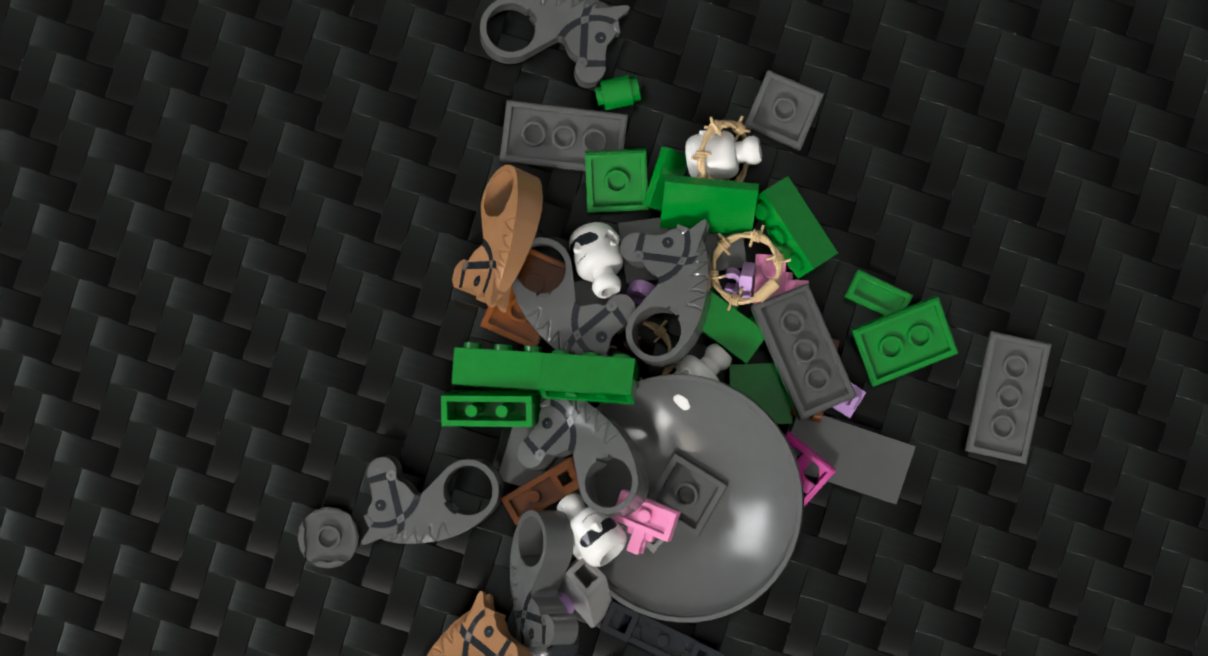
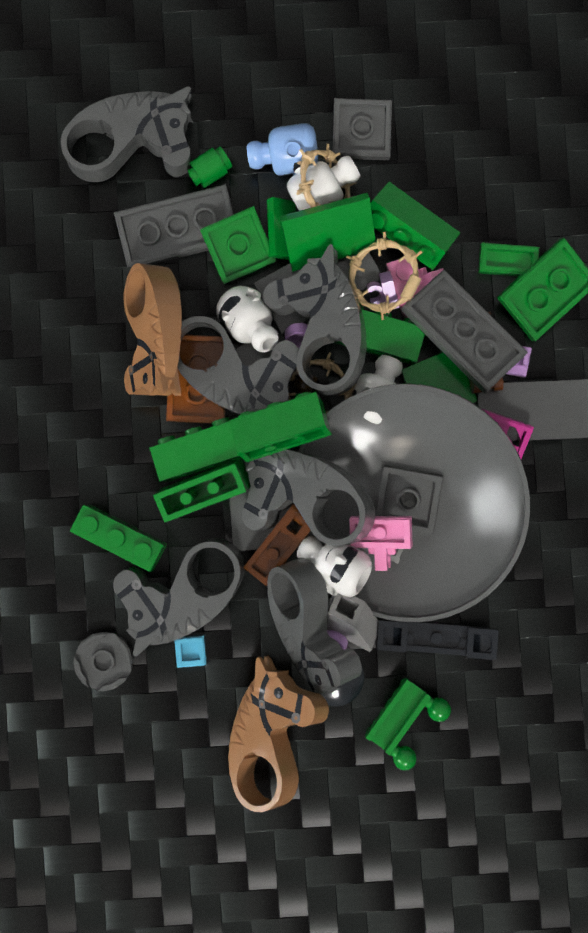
camera: 20 degrees left, 0 degrees up
none -> green brick [70,505,168,572]
none -> medium azure tile [175,634,207,668]
none -> light blue piece [247,123,319,176]

